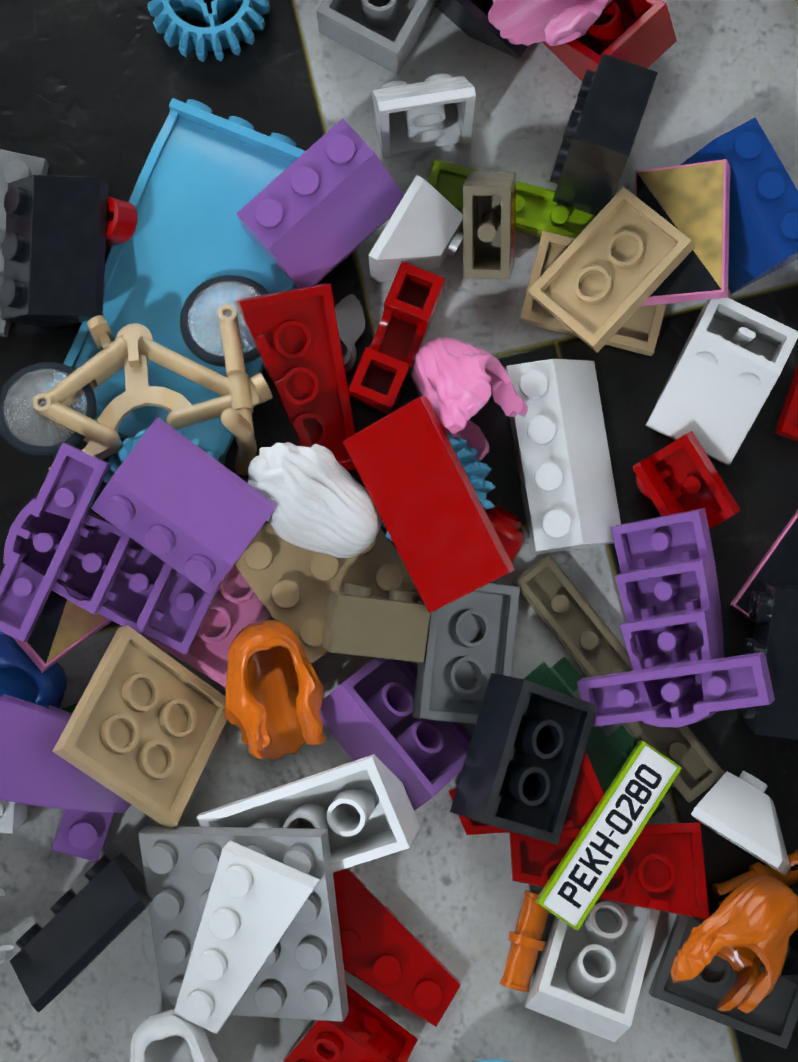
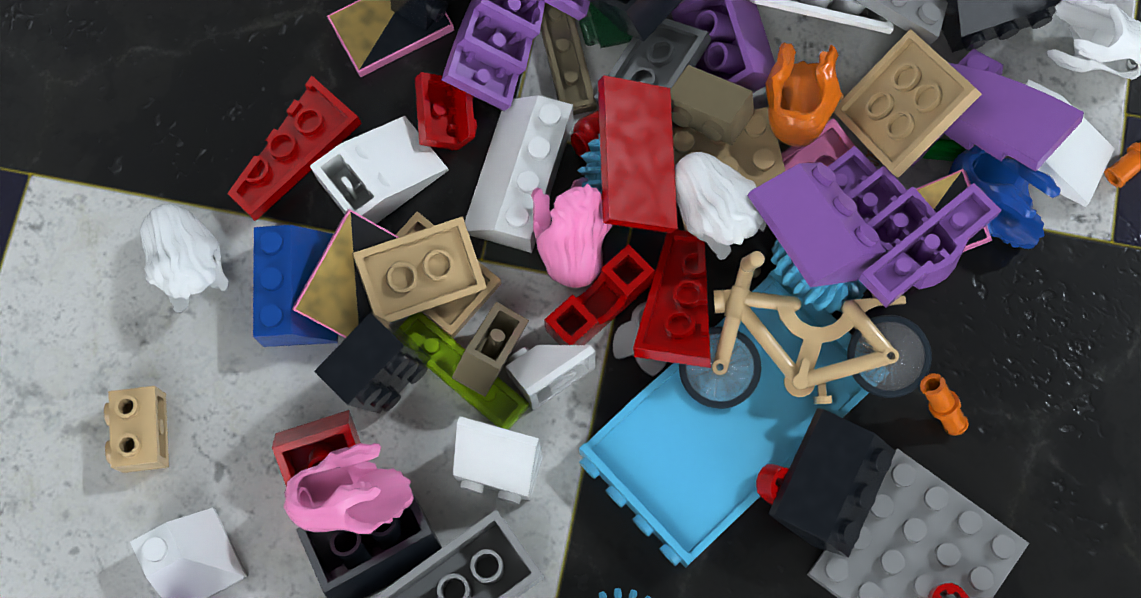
camera: 155 degrees left, 10 degrees down
medium lavender slope [236,118,404,288] -> none

